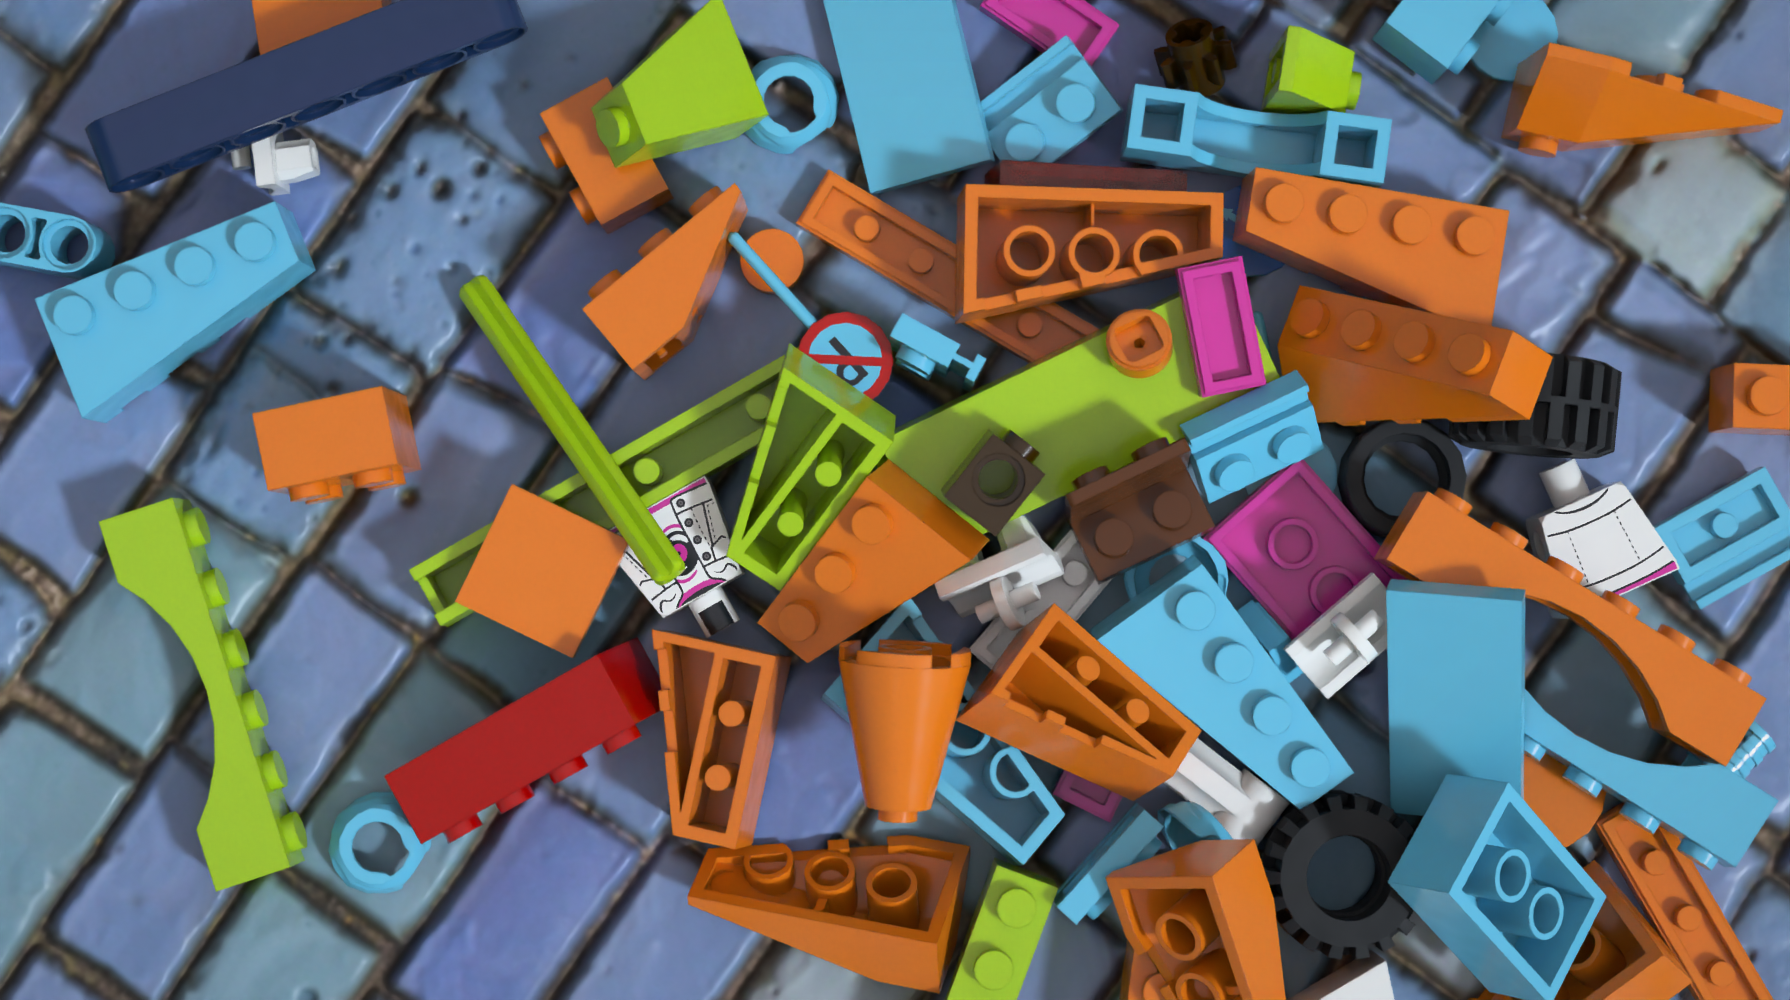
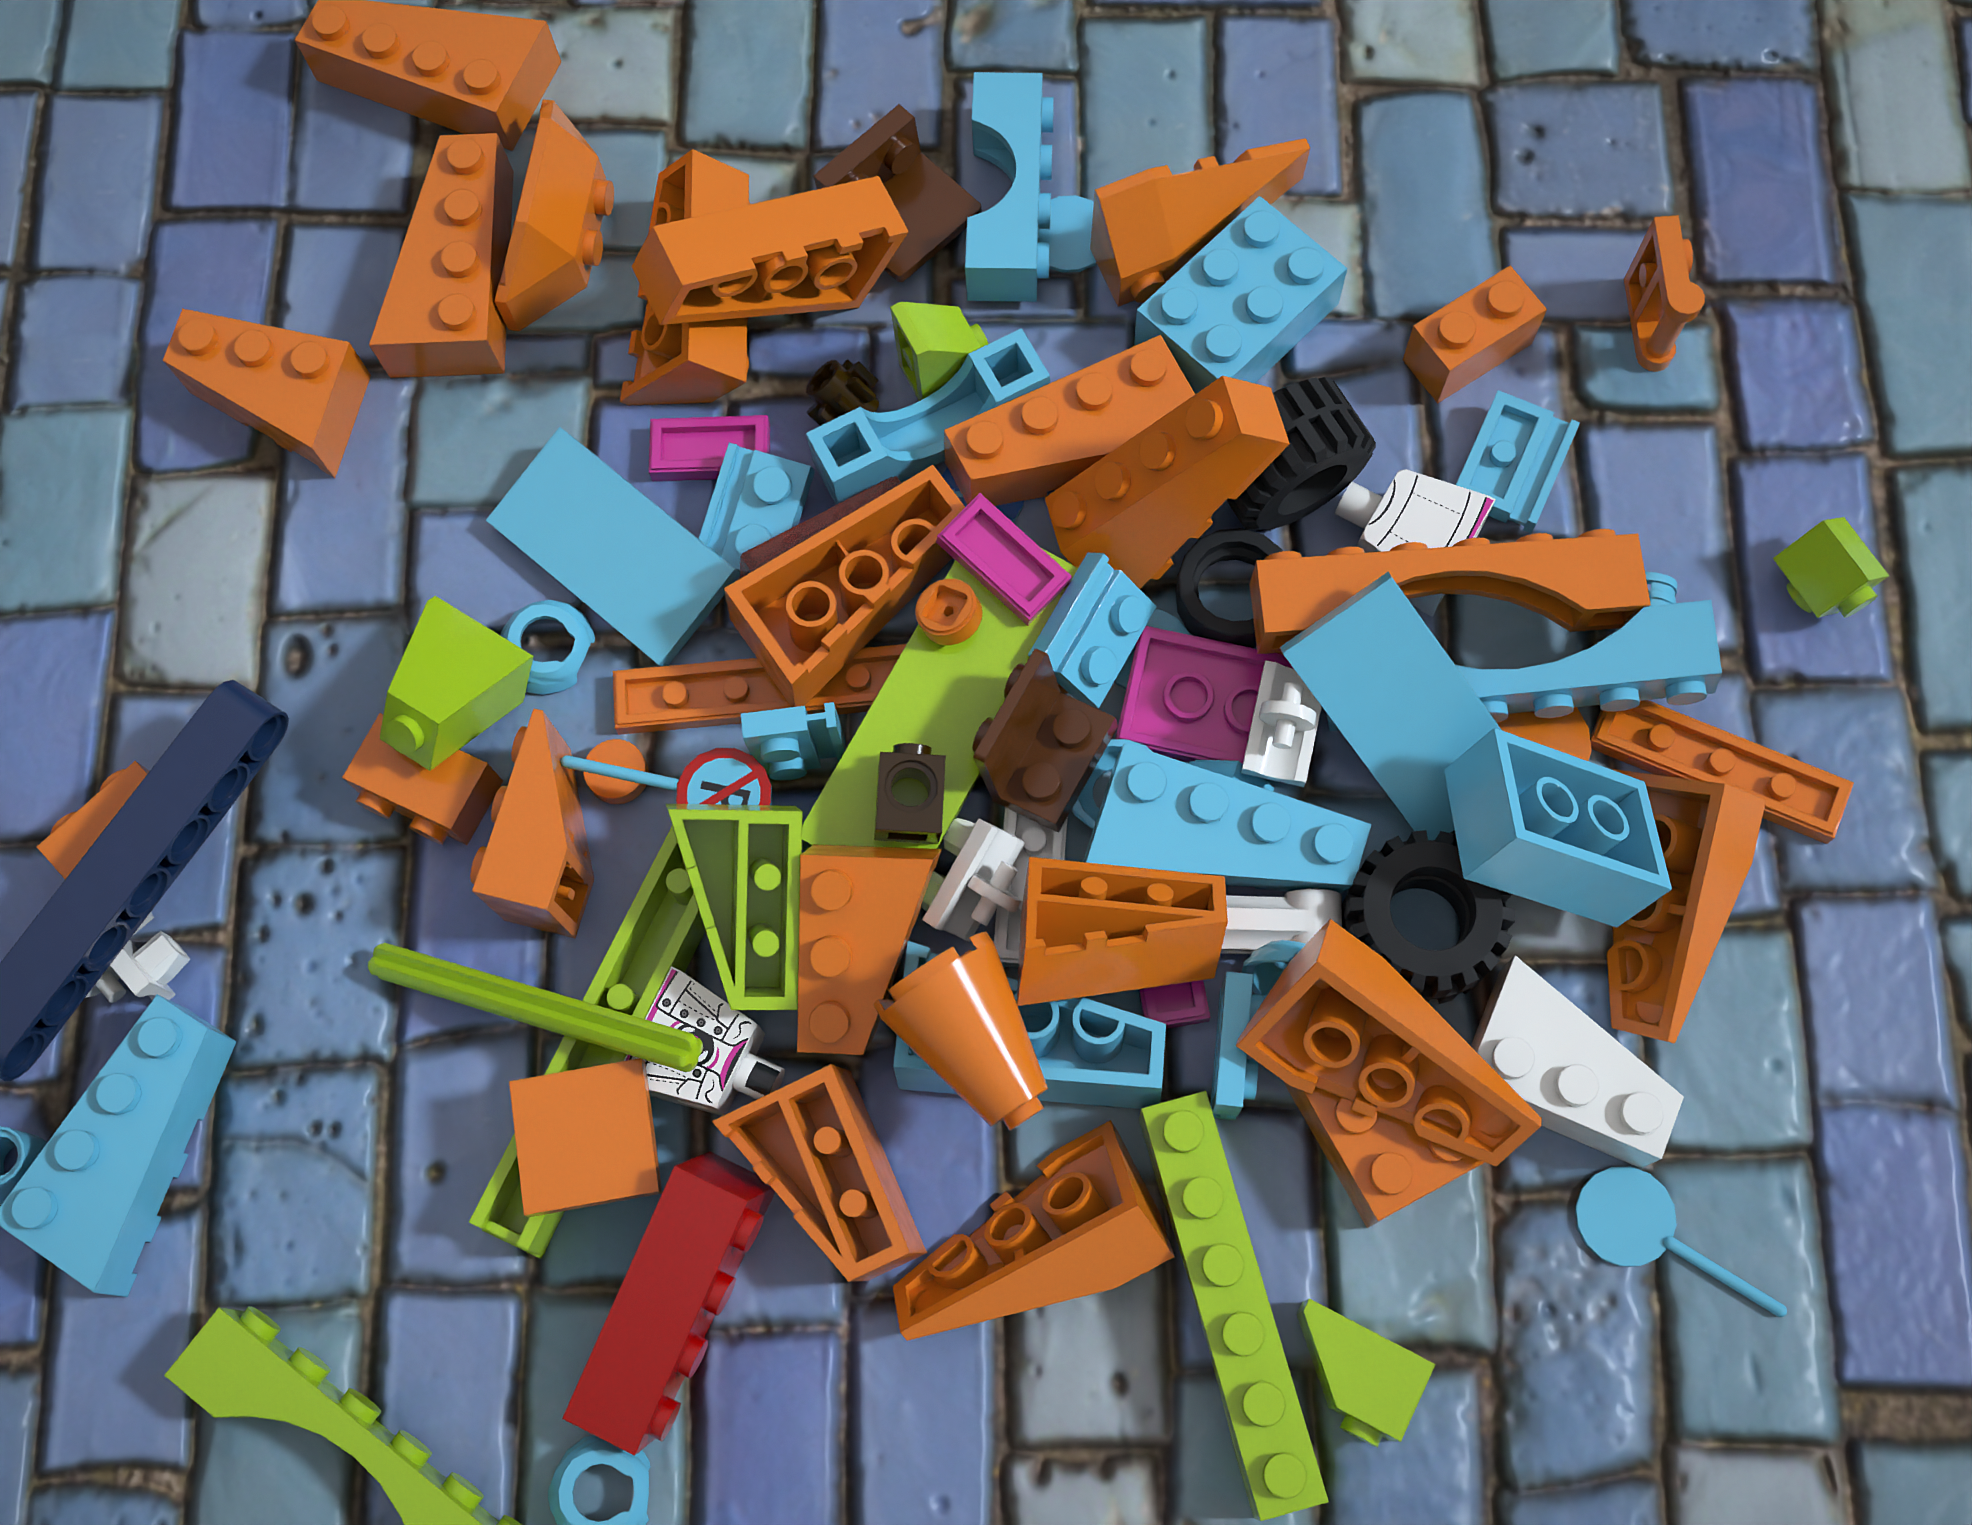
camera: 30 degrees left, 15 degrees down
orange brick [252,386,422,505] -> none
none -> medium azure brick [1134,196,1348,394]

